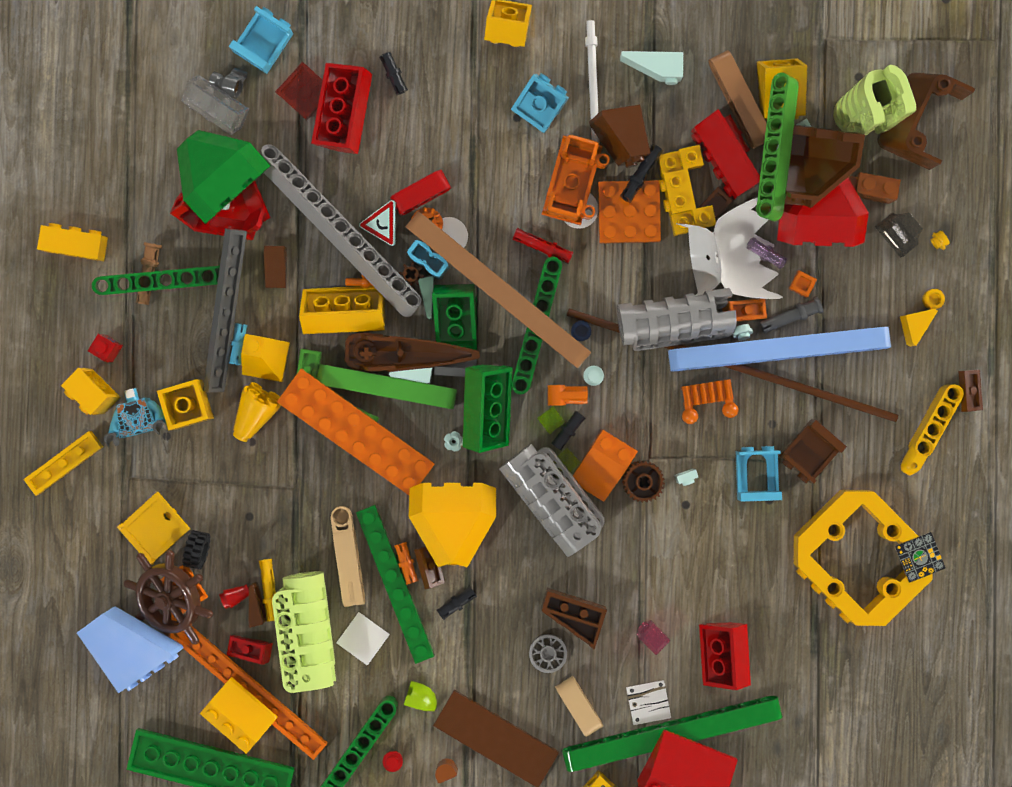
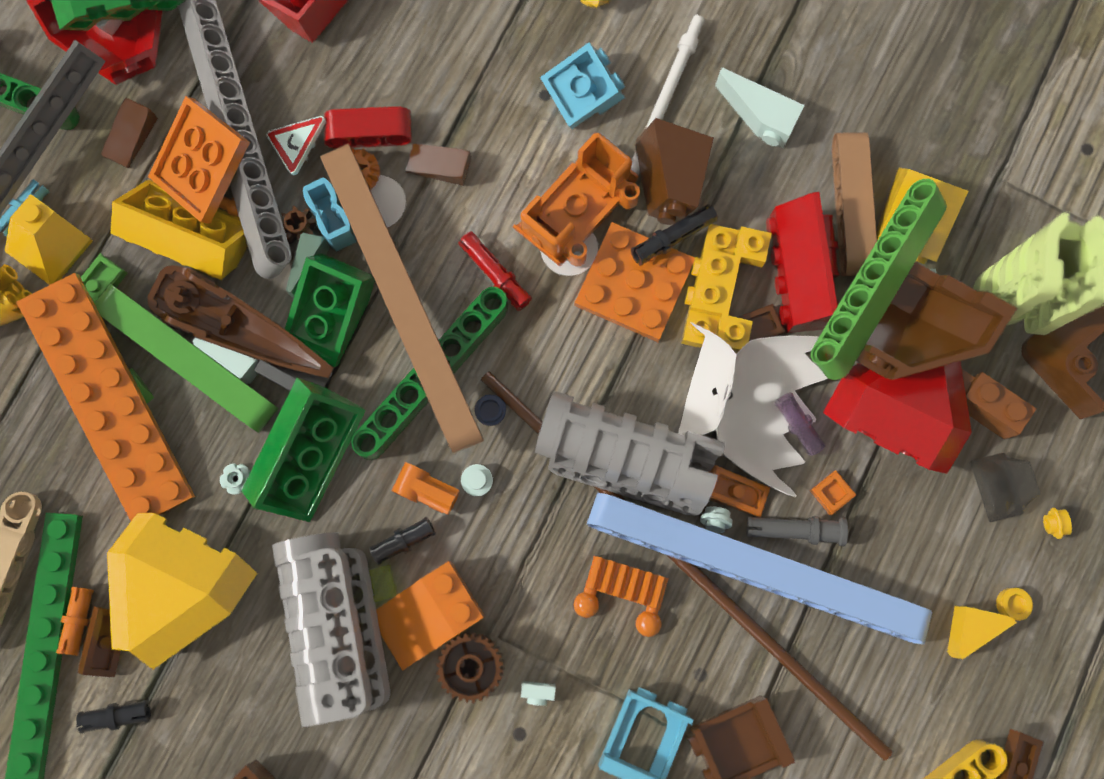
camera: 20 degrees right, 10 degrees down
clear neon green tile [537,406,565,434] -> none
none -> orange plate [148,96,250,224]
none -> slope [406,143,471,186]

